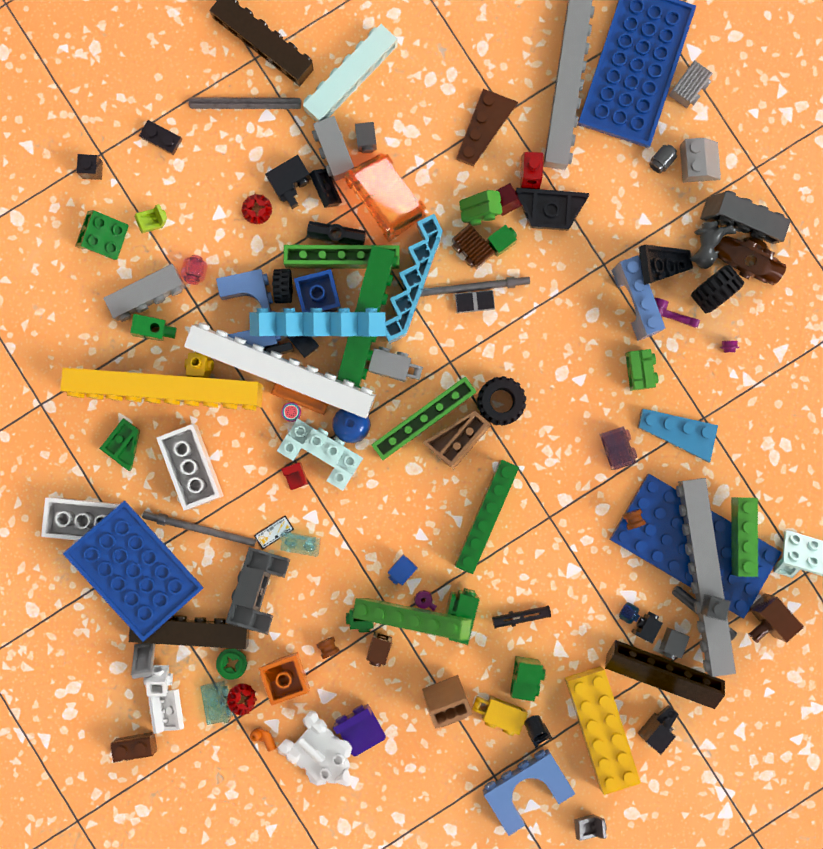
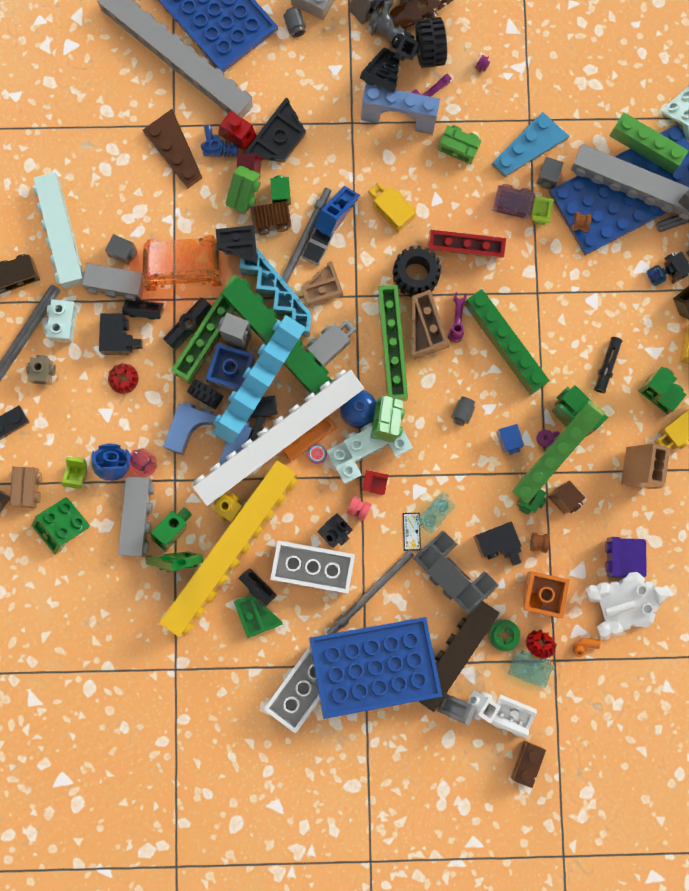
camera: 60 degrees left, 5 degrees down
none -> medium nougat brick [9,466,42,508]
none -> dark tan brick [26,355,56,385]
none -> light aqua brick [44,299,78,343]
none -> blue cylinder [91,443,131,481]
none -> green wing [145,551,203,572]
none -> blue piece [200,125,239,157]
none -> black wing [216,225,258,263]
none -> light grey brick [218,313,252,351]
none -> black plate [238,568,277,606]
none -> medium nougat wing [301,261,343,307]
none -> blue slope [314,185,360,237]
none -> black brick [317,513,353,548]
none -> coral wheel [346,496,372,522]
none -> yellow brick [368,182,416,233]
none -> brick [371,395,405,443]
none -> black brick [390,32,420,62]
none -> red brick [427,230,506,258]
none -> magenta brick [448,292,467,343]
none -> dark grey brick [451,396,475,426]
none -> black hinge [473,521,522,566]
none -> lime bracket [530,195,554,225]
none -> dark grey brick [536,157,564,189]

